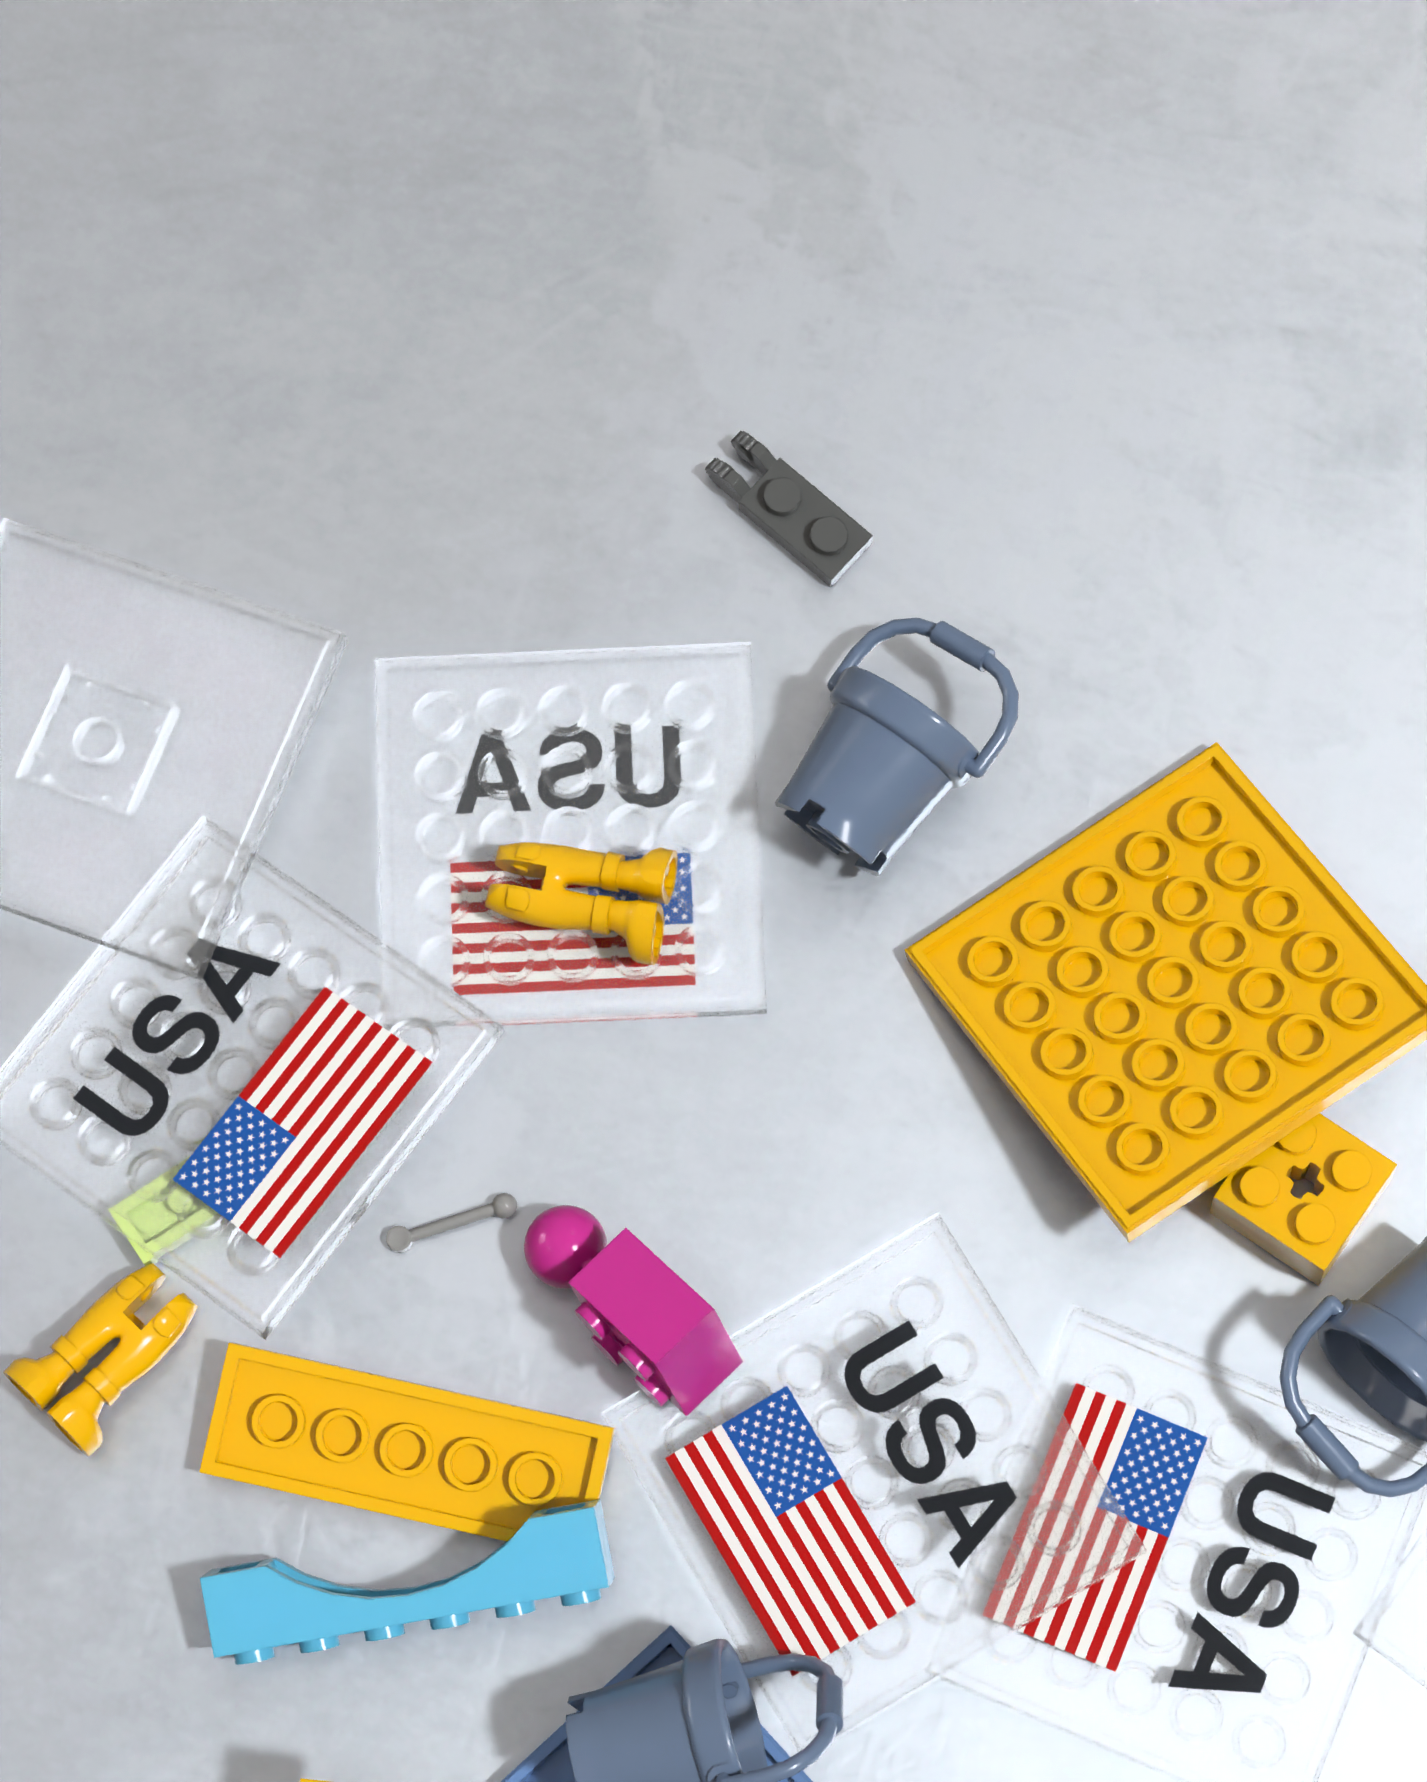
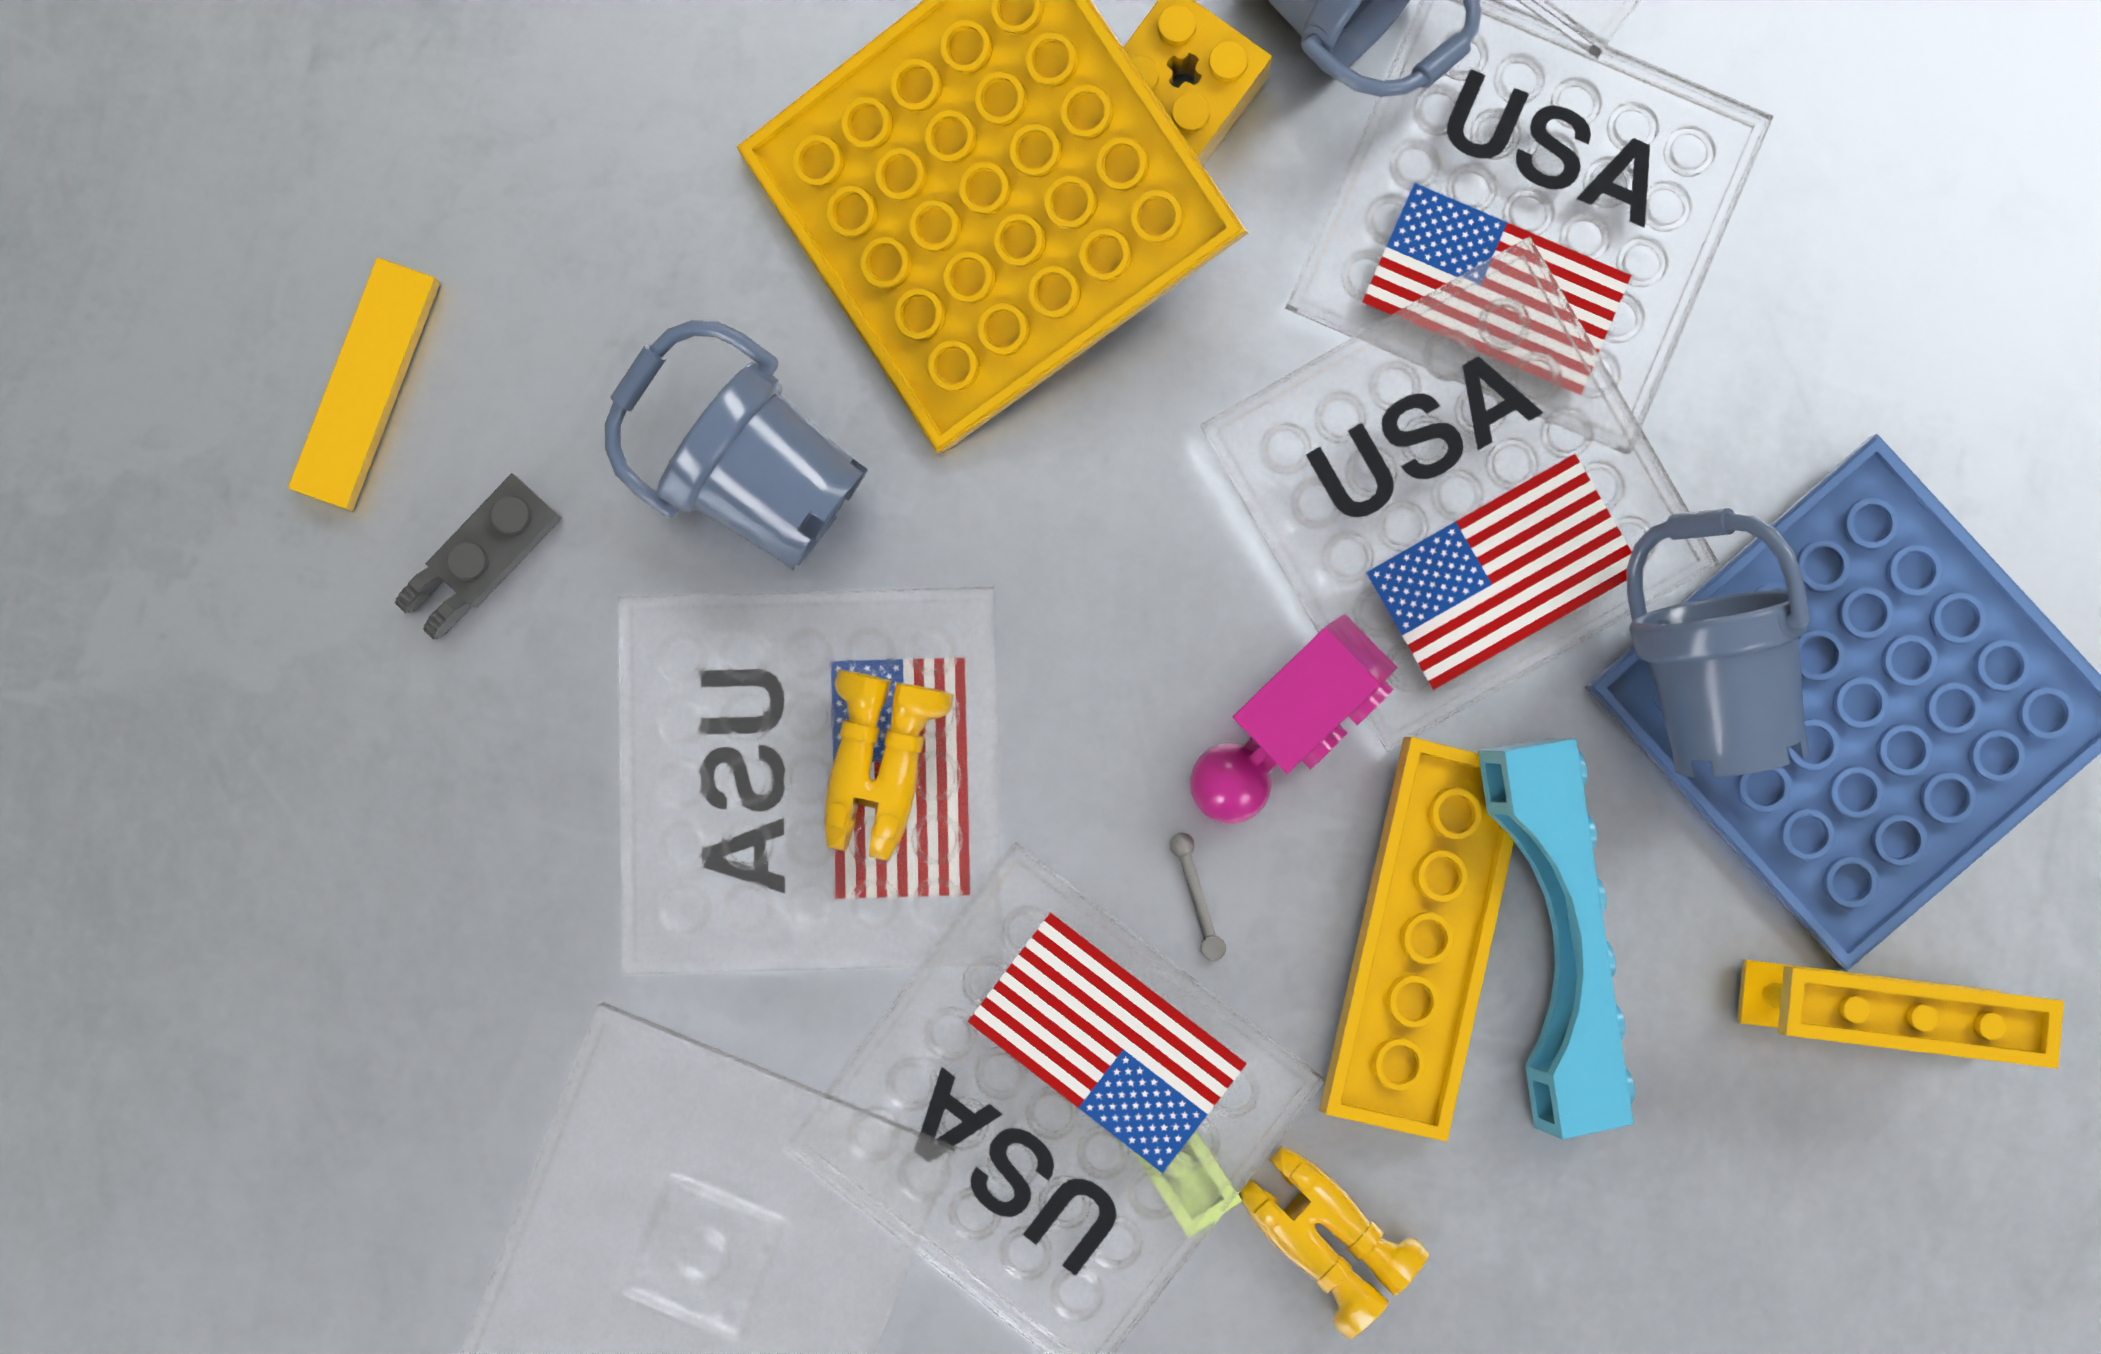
camera: 90 degrees left, 10 degrees up
none -> yellow tile [288,257,440,512]

